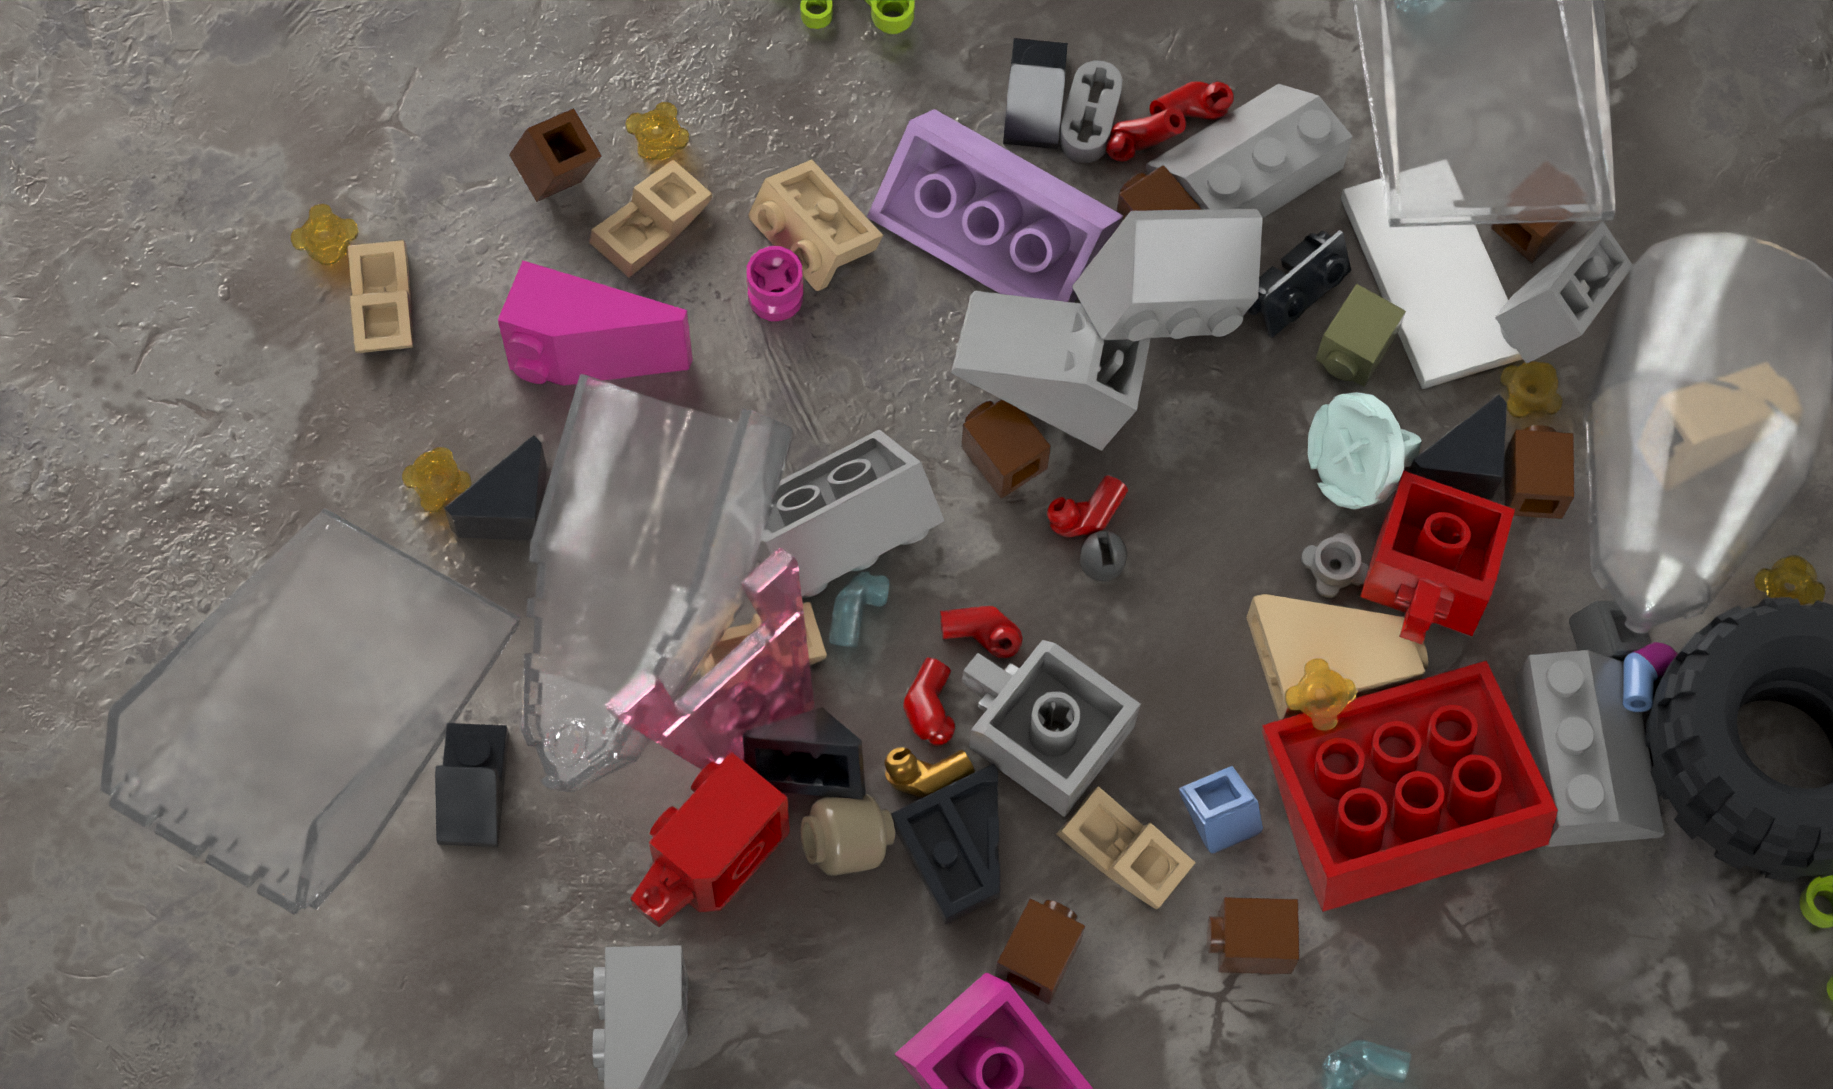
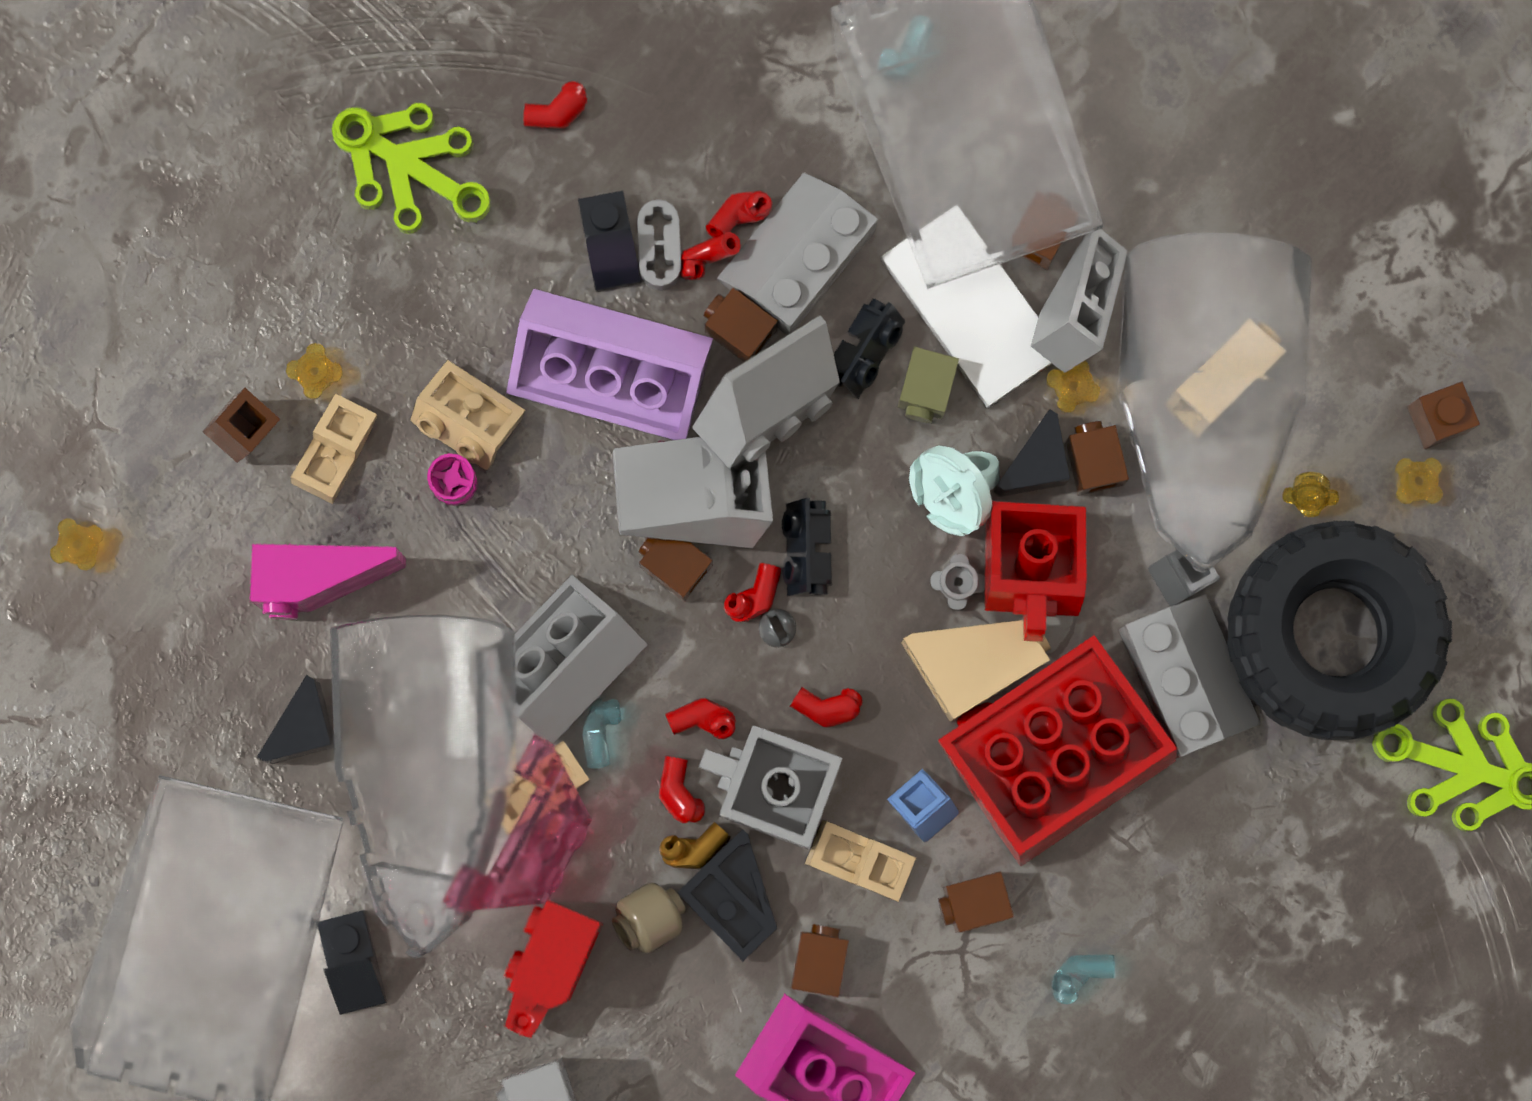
camera: 20 degrees left, 15 degrees up
tan slope [348,240,413,353] -> none
clear yellow plate [402,447,472,513] -> none
black slope [742,707,866,800] -> none
clear yellow plate [1285,658,1357,731] -> none
medium blue arm [1623,642,1677,712] -> none
none -> black hinge [782,498,832,596]
none -> red arm [790,687,863,728]

